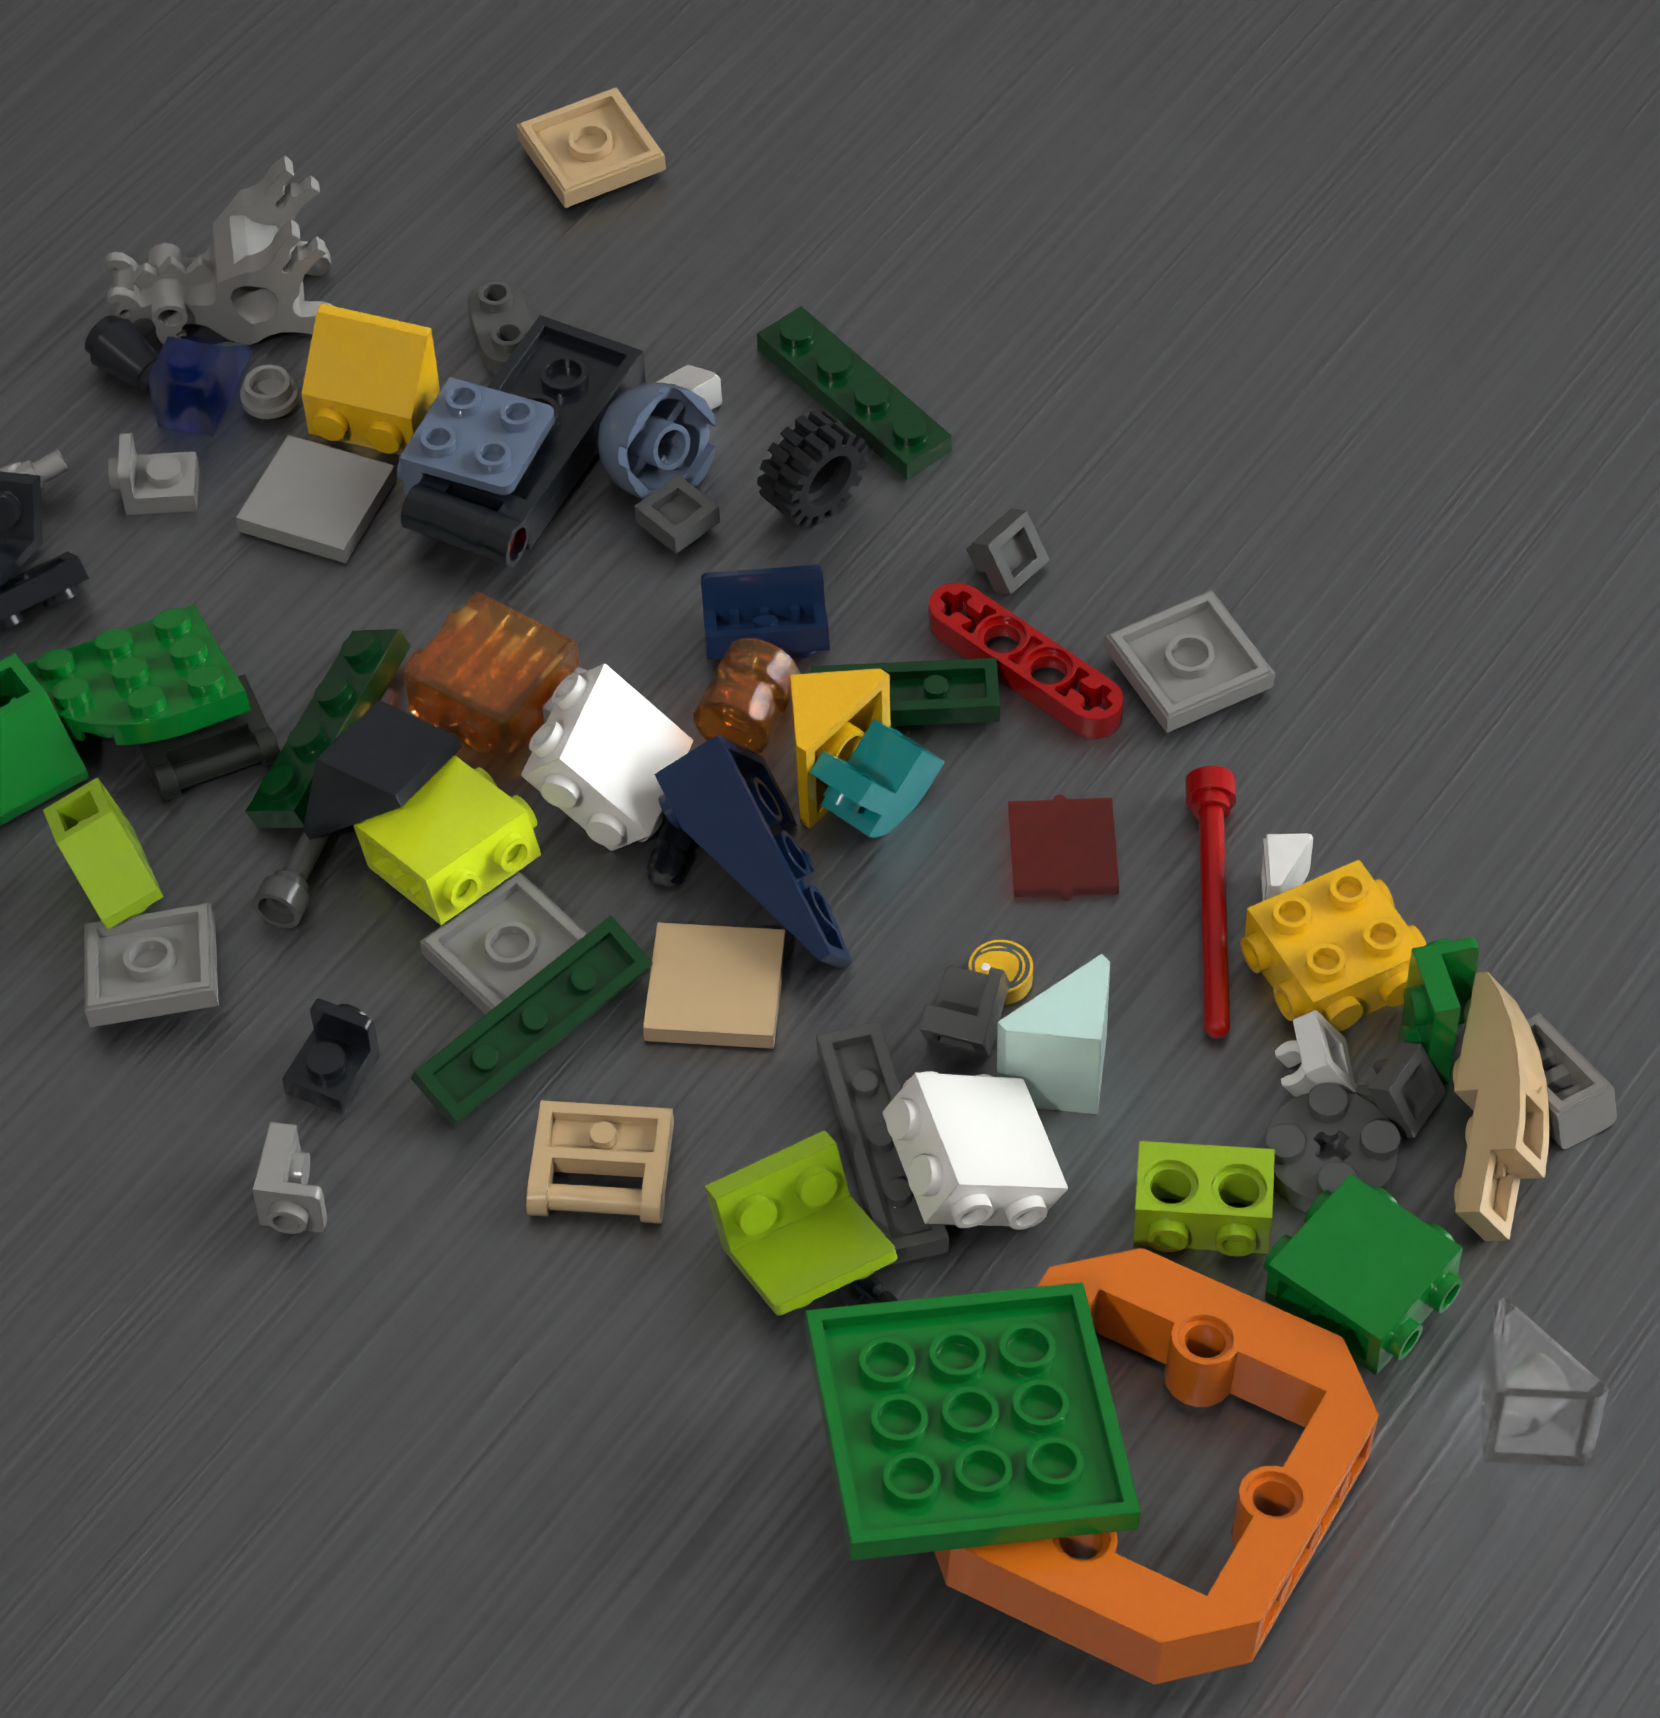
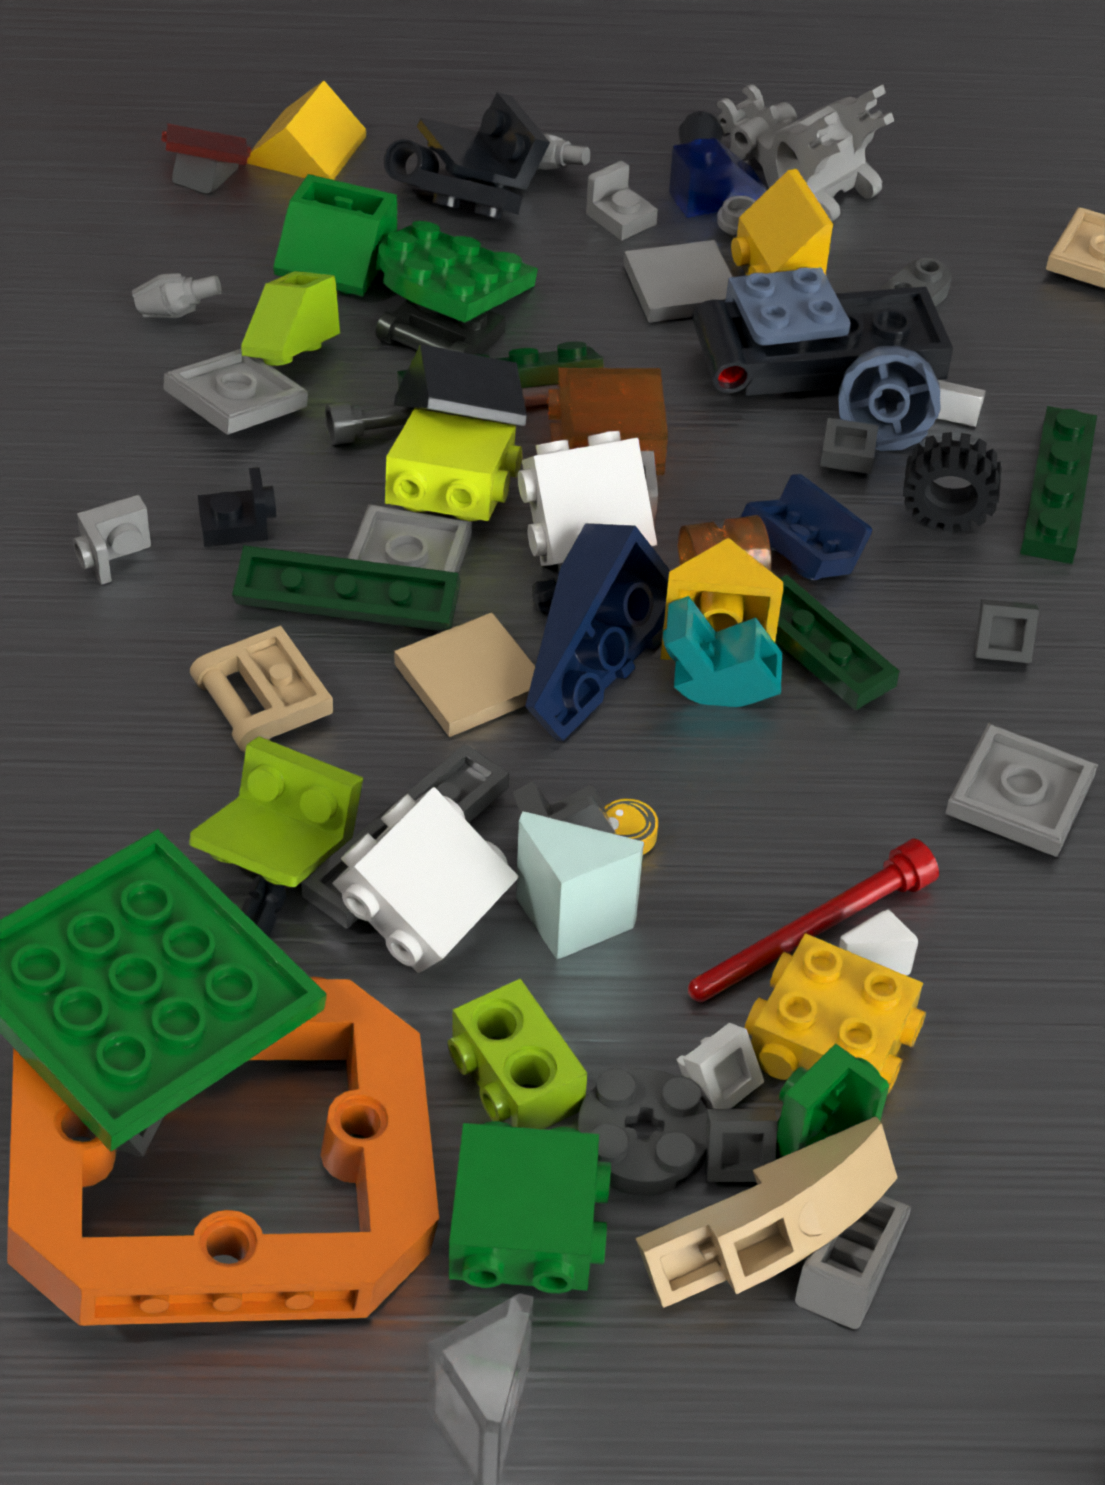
camera: 50 degrees right, 5 degrees down
red beam [928,582,1124,739] -> none
clear red piece [1008,795,1119,901] -> none

